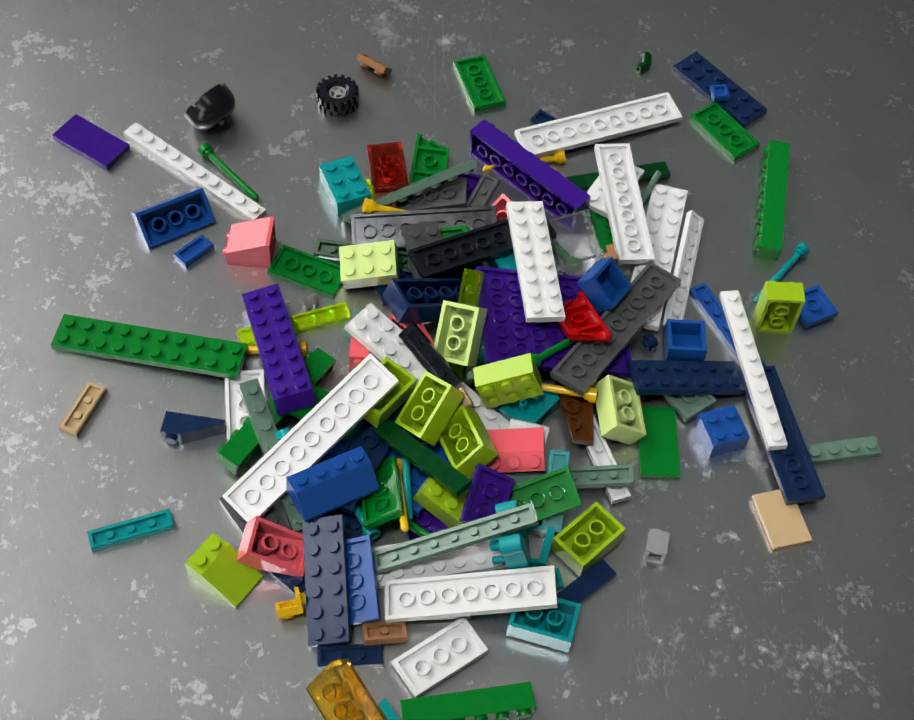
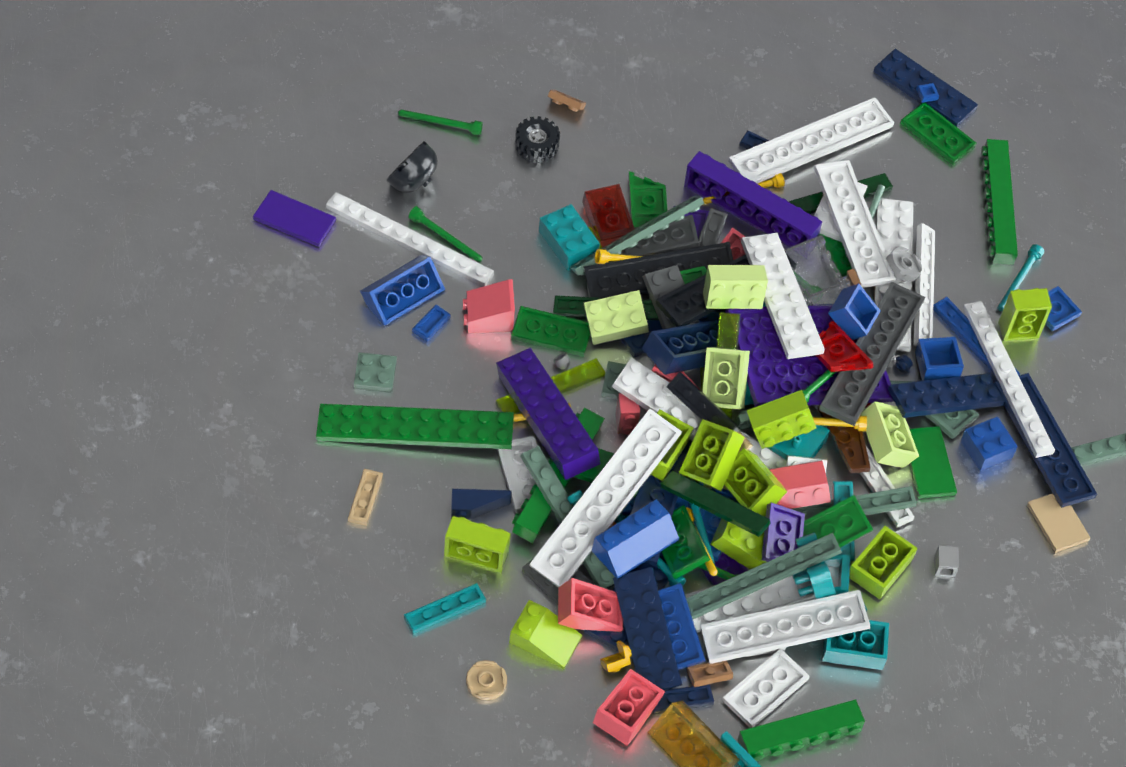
camera: 10 degrees left, 0 degrees up
green tile [453,55,506,112] -> none
dark blue tile [557,559,617,604] -> none
dark green arm [635,51,652,73] -> none
none -> sand green plate [354,352,397,392]
none -> green piece [398,109,483,136]
none -> lime brick [444,516,511,573]
none -> tan tile [466,660,507,701]
none -> coral slope [593,669,665,746]
none -> yellowish green brick [703,265,768,309]
none -> light grey plate [886,247,922,281]

